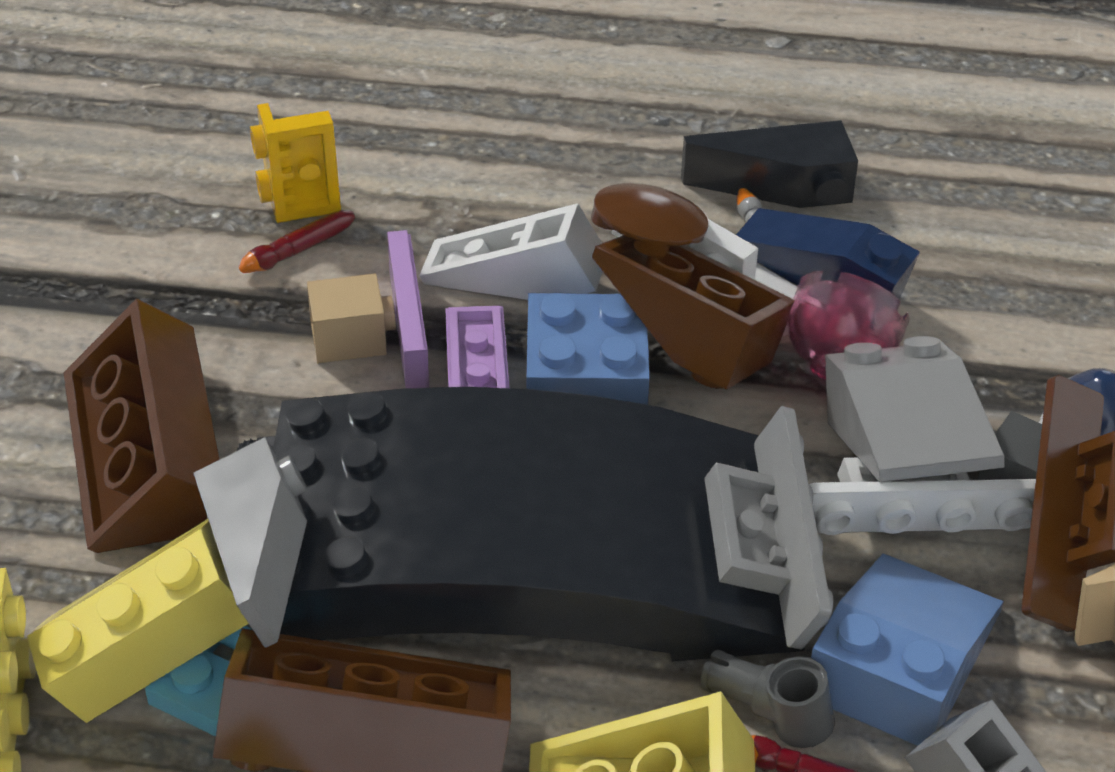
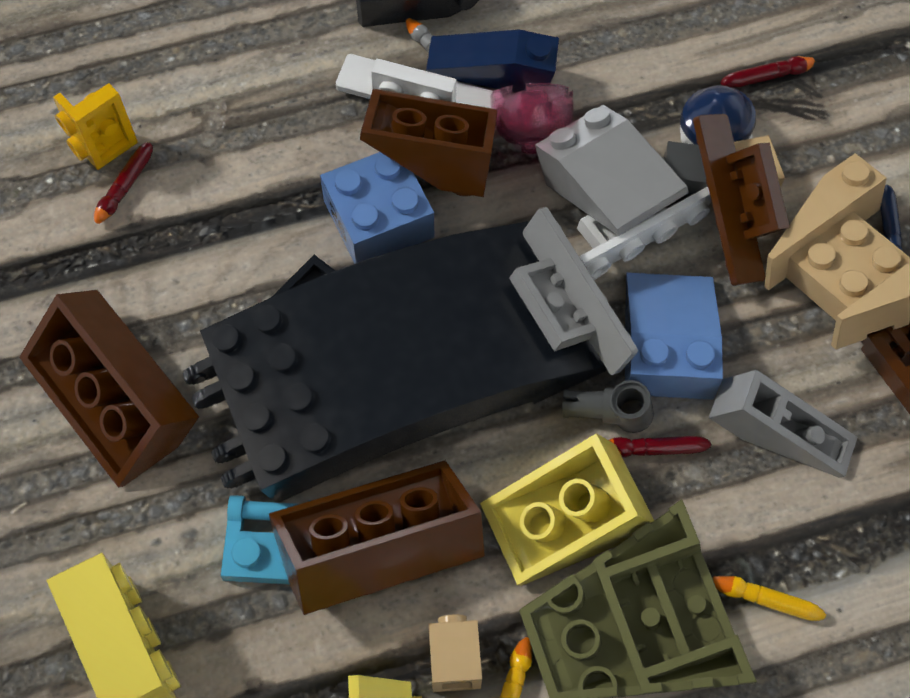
camera: 25 degrees left, 20 degrees up
light yellow slope [26,519,249,723] -> none
light grey slope [194,437,307,648] -> none
tan brick [307,273,396,364] -> none
lavender tile [387,230,429,388] -> none
white slope [419,203,603,300] -> none
lavender tile [445,306,510,388] -> none
reddish brown dish [591,183,708,257] -> none

